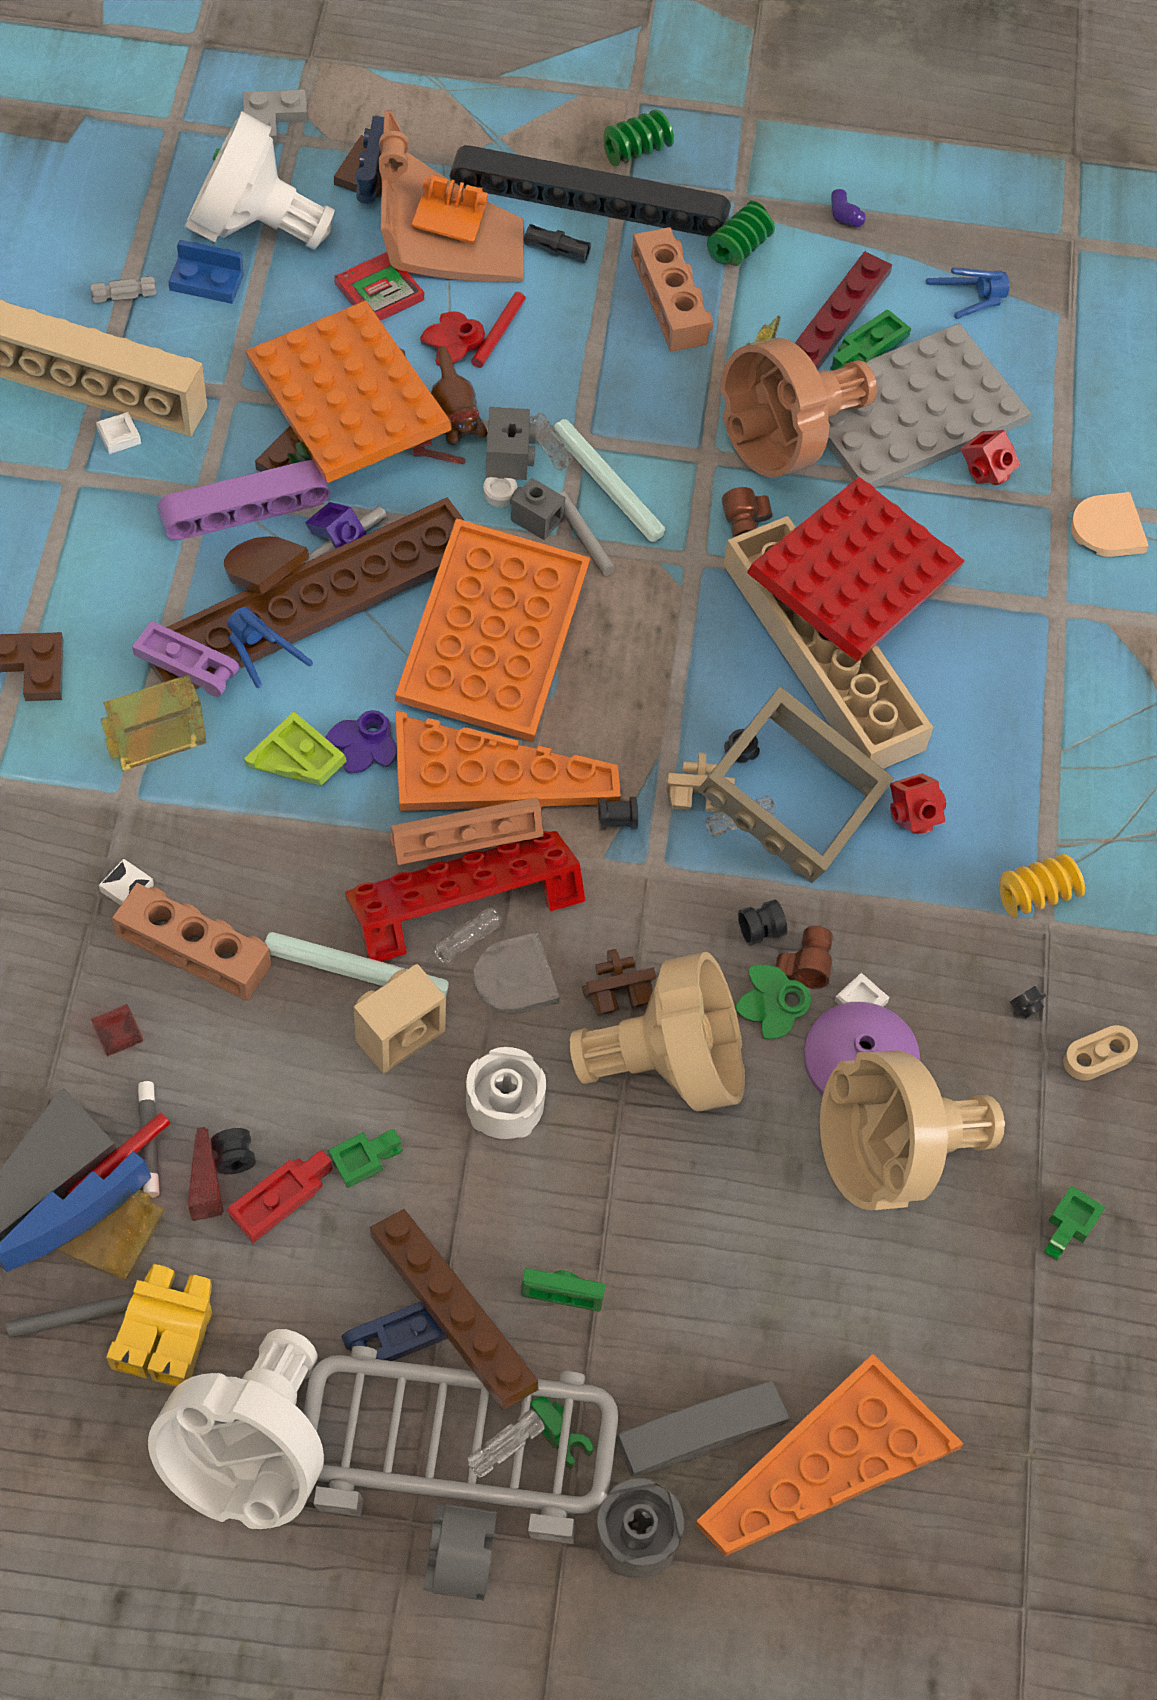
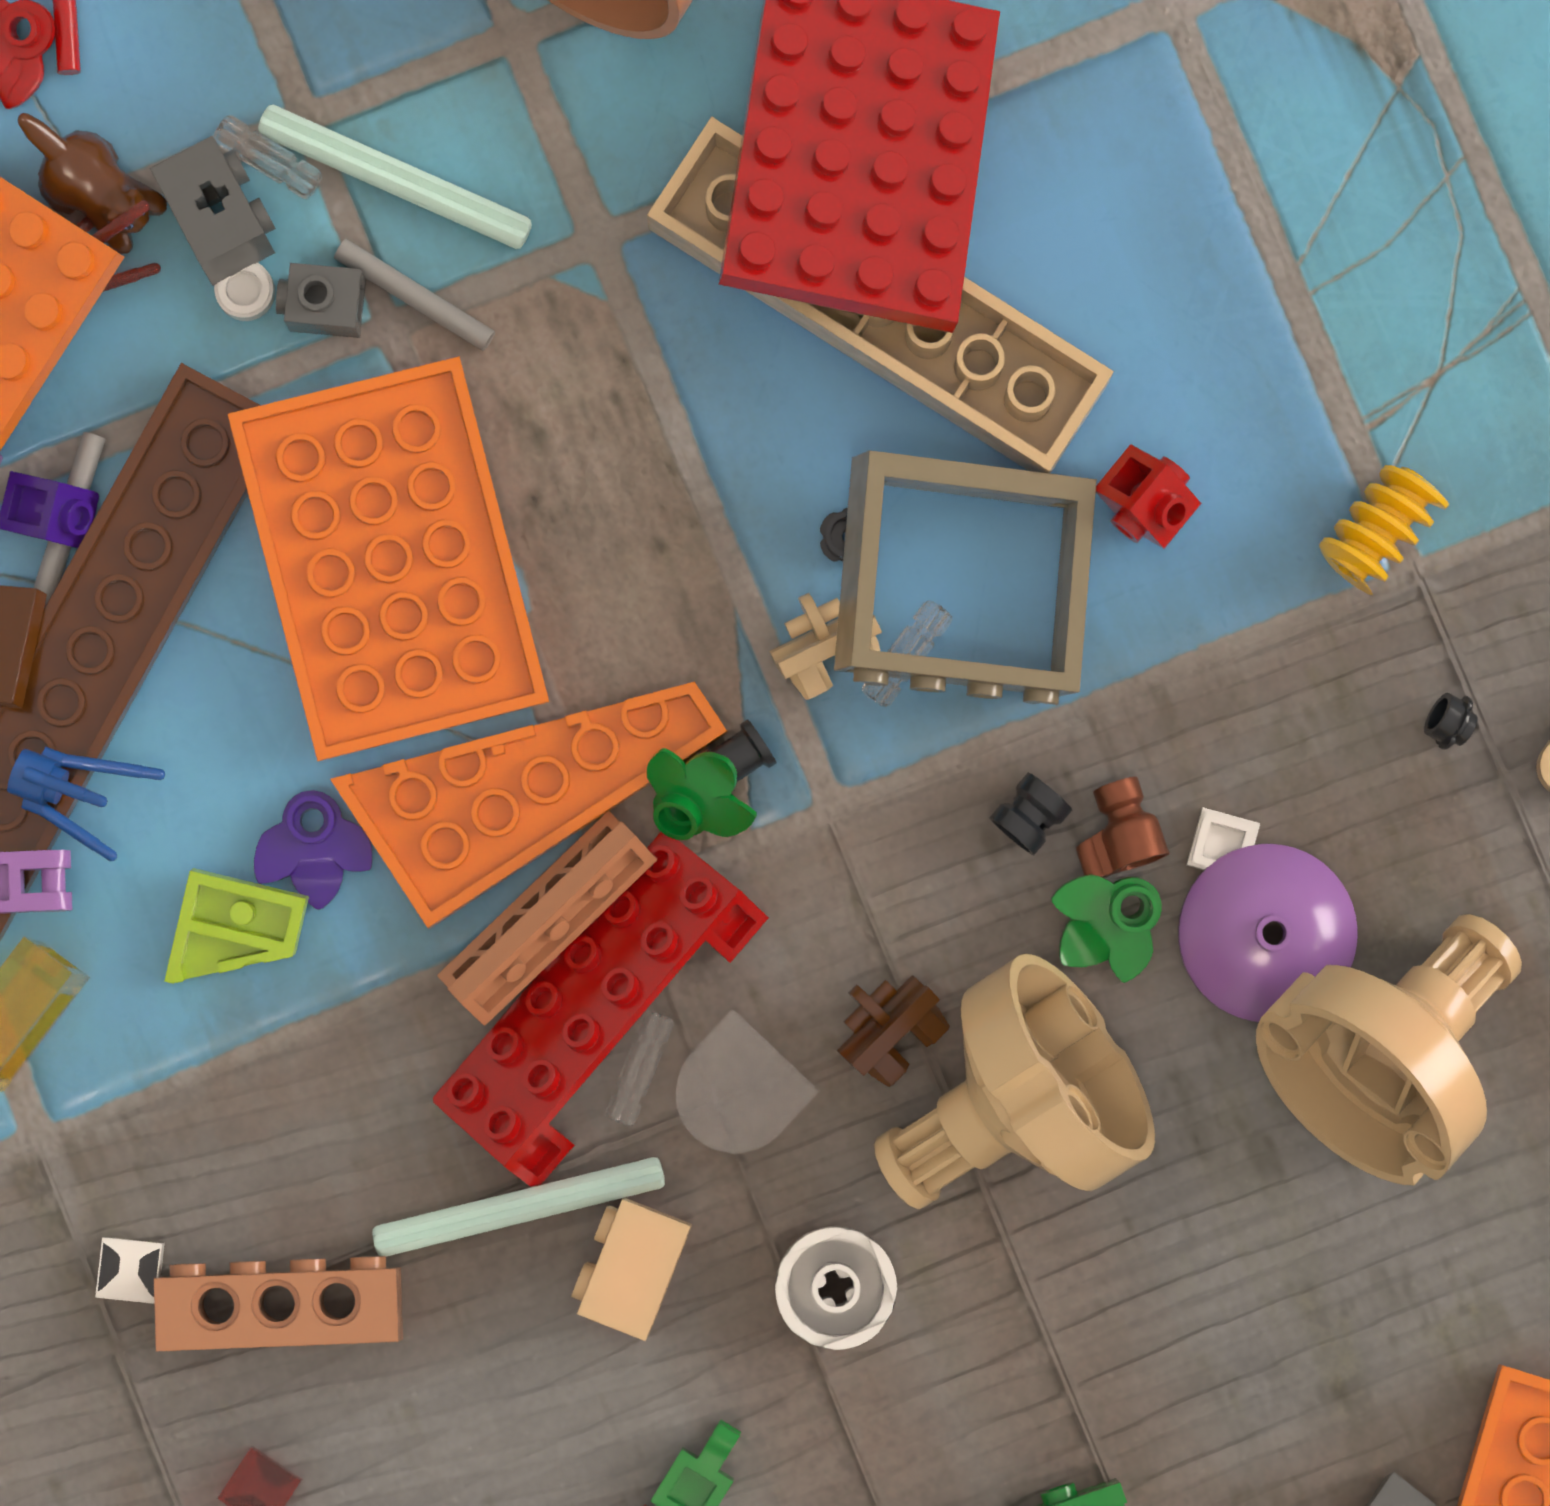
camera: 25 degrees left, 25 degrees up
copper piece [721,487,773,538] -> none
none -> green plate [646,748,757,840]

